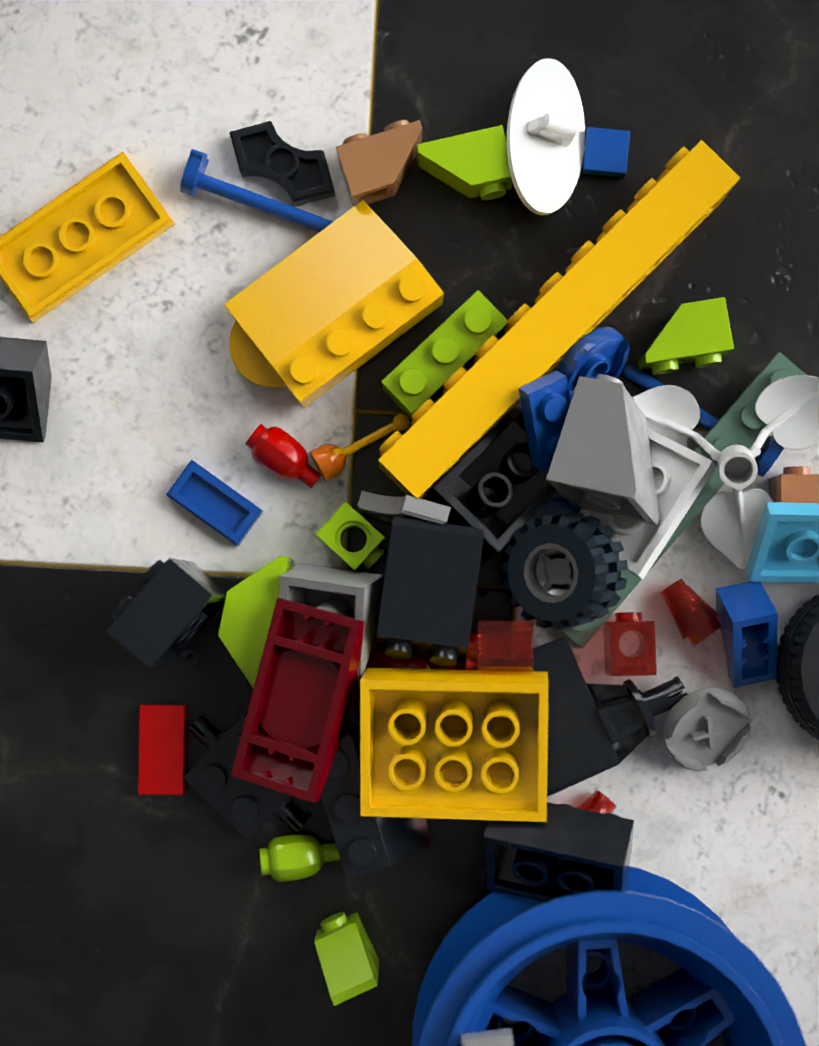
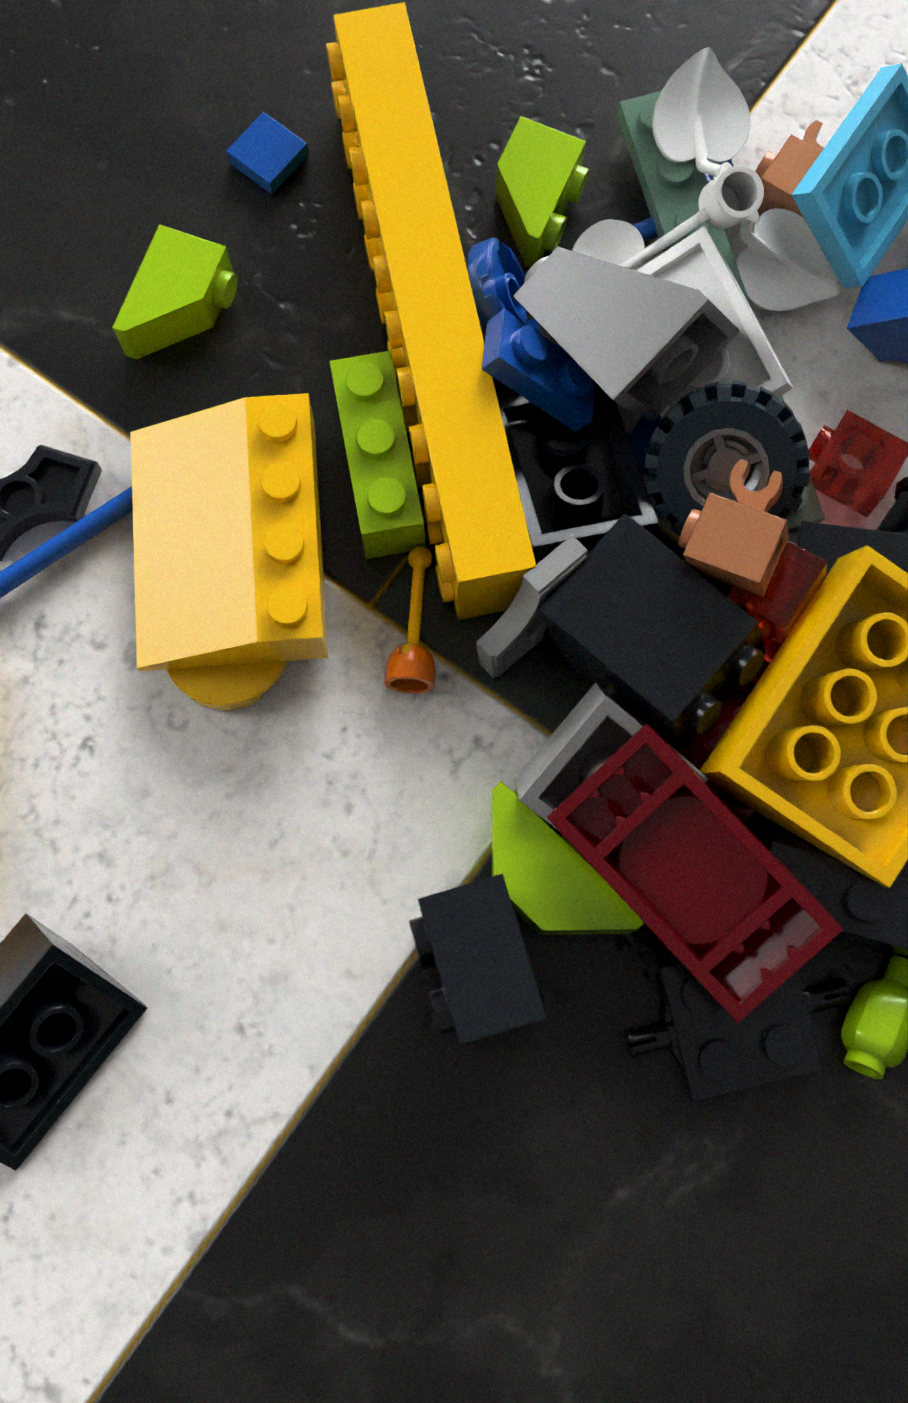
camera: 55 degrees left, 10 degrees down
red tile [138,704,187,795] -> none
blue tile [166,460,264,546] -> none
red plant [245,424,321,488] -> none
lime brick [315,501,386,571] -> none
medium nougat slope [336,120,422,207] -> none
white shield [507,59,585,215] -> none
clear red cone [660,578,722,647] -> none
none -> nougat brick [679,459,789,597]

